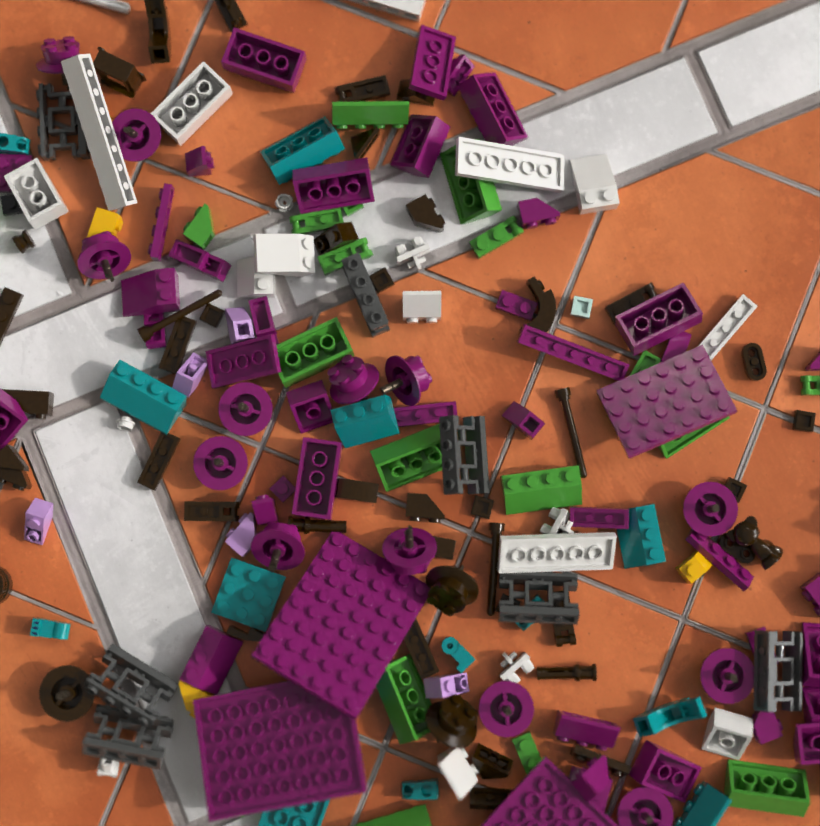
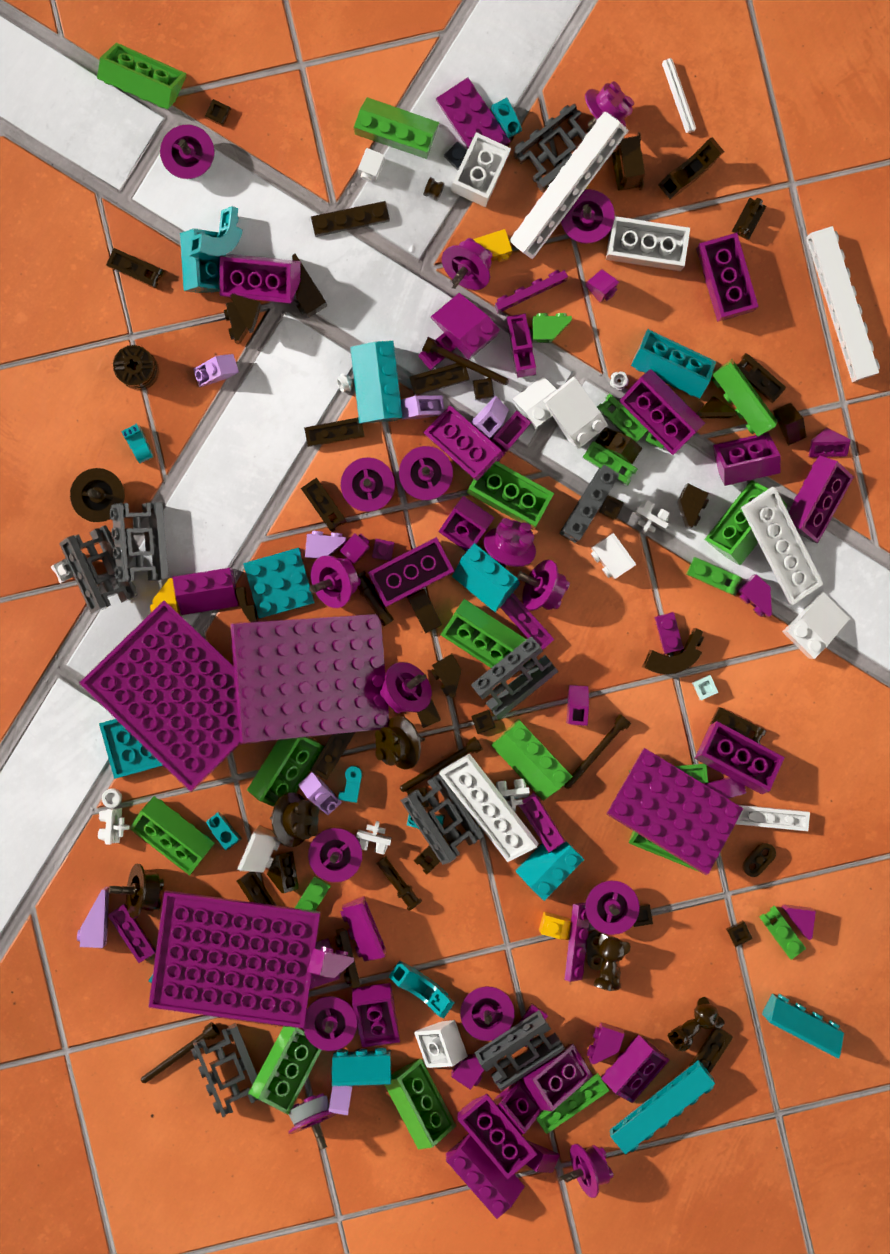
camera: 50 degrees right, 5 degrees up
magenta plate [409,25,456,101] -> none
magenta plate [517,324,630,381] -> none

